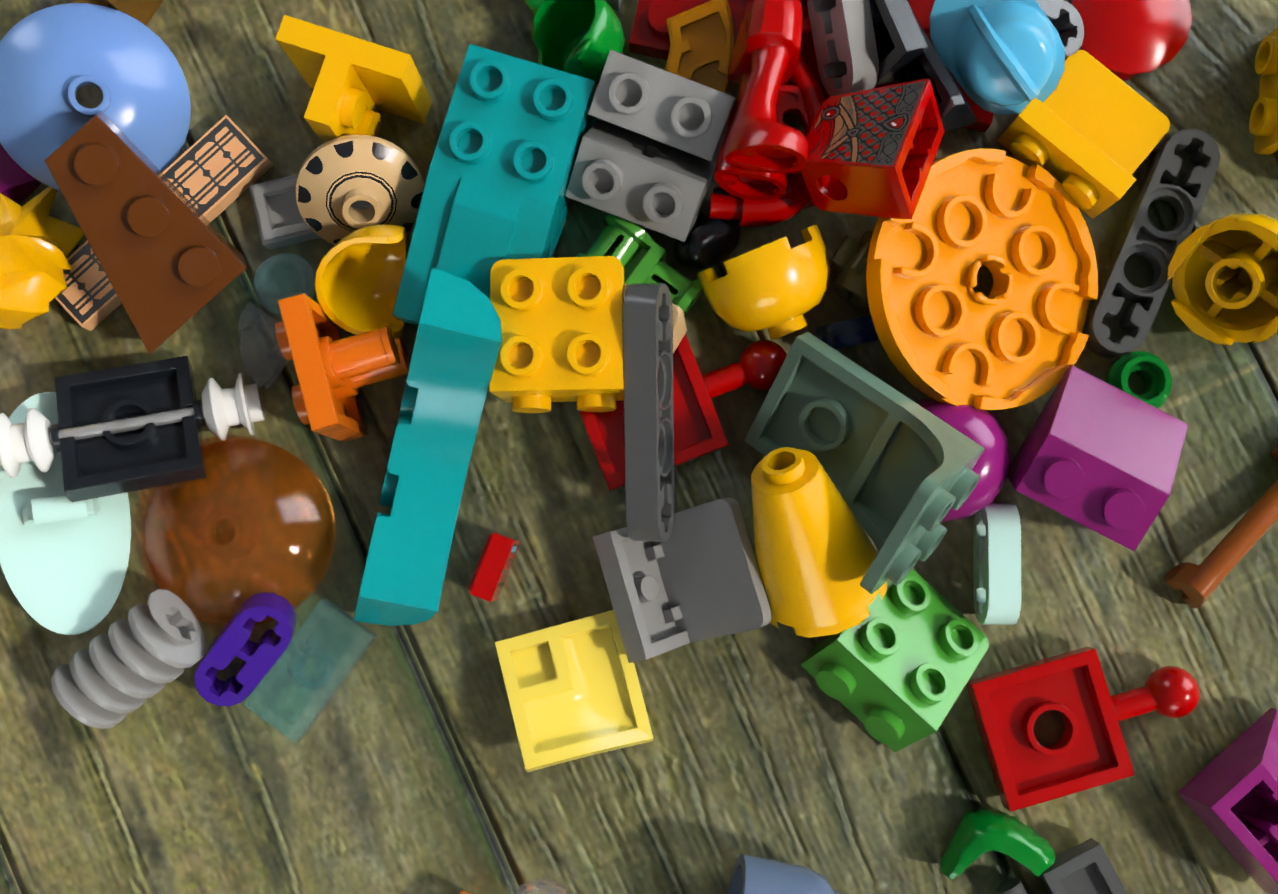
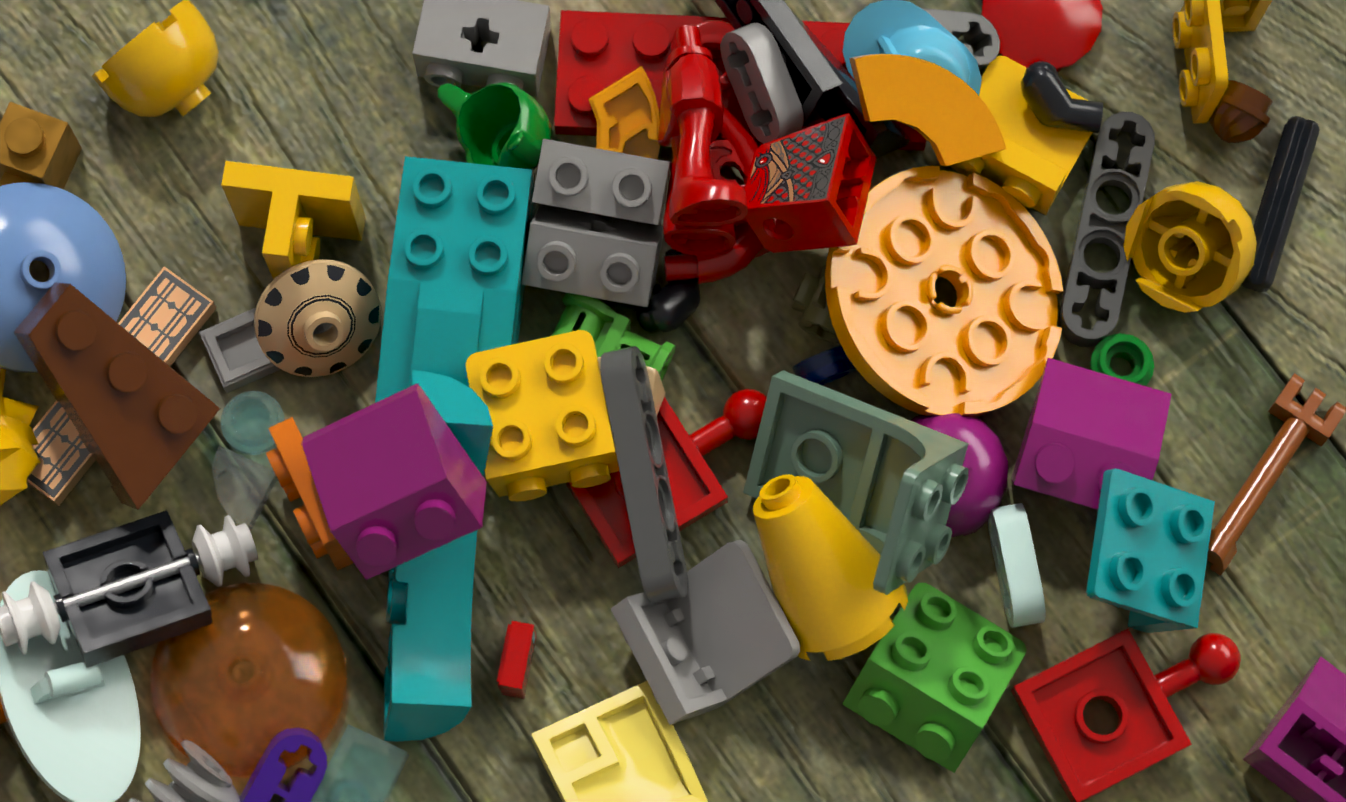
camera: 15 degrees left, 10 degrees down
yellow helmet [315,224,407,338] -> none
yellow cylinder [697,224,831,340] -> none
none -> magenta slope [302,383,487,580]
none -> light orange tile [849,54,1006,166]
none -> black arm [1021,61,1103,133]
none -> teal bracket [1086,469,1215,633]

